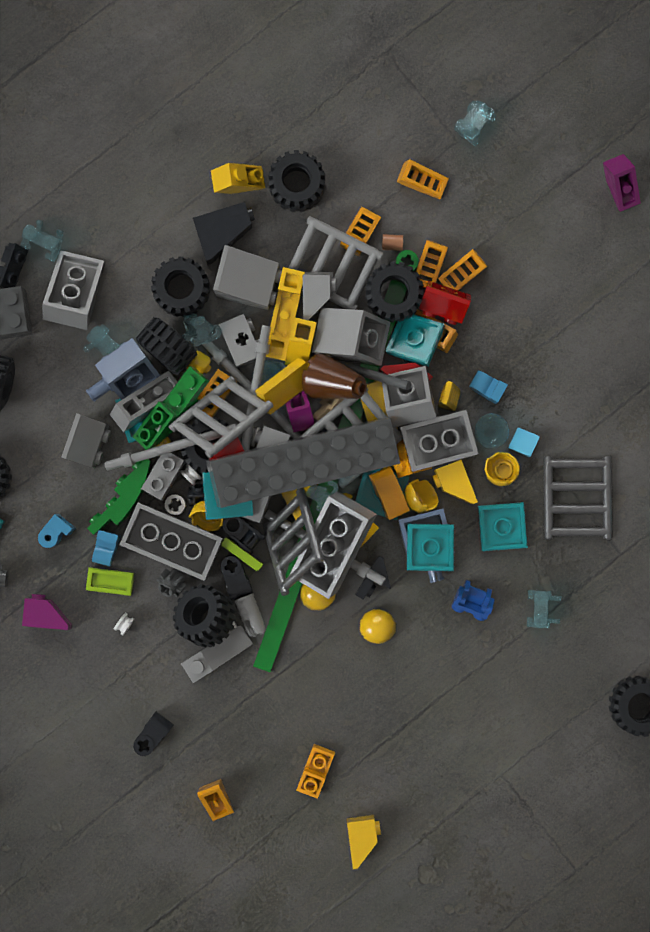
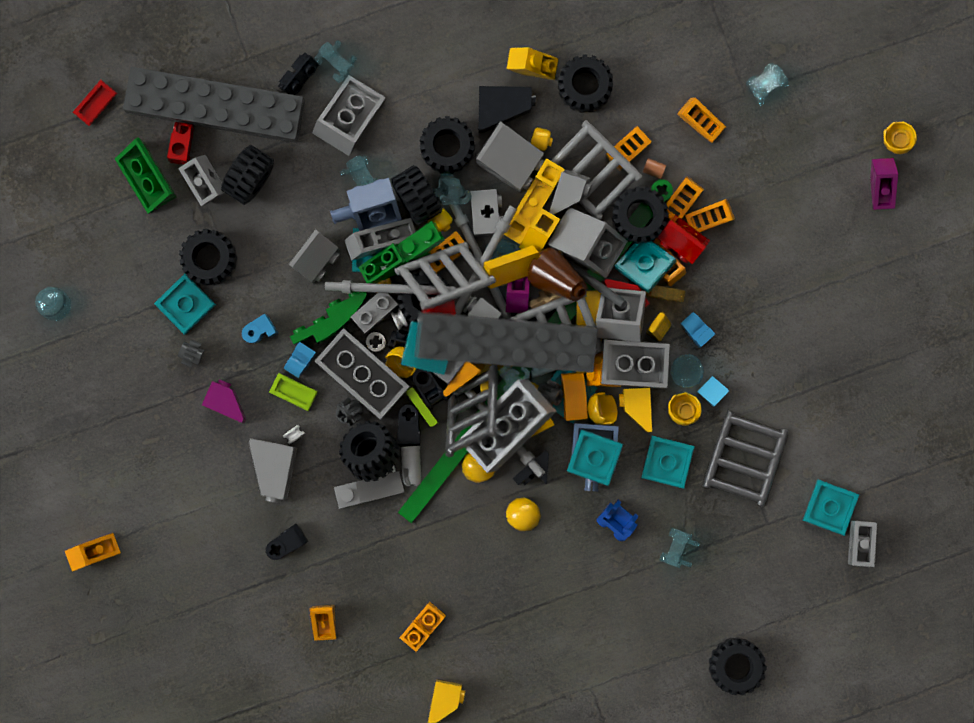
camera: 25 degrees right, 0 degrees up
none -> light grey slope [249,439,297,503]
none -> light orange slope [443,362,485,397]
none -> yellow piece [531,127,553,151]
none -> dark grey gear [538,380,564,406]
none -> clear yellow beam [644,286,686,302]
none -> yellow hair [883,122,917,154]

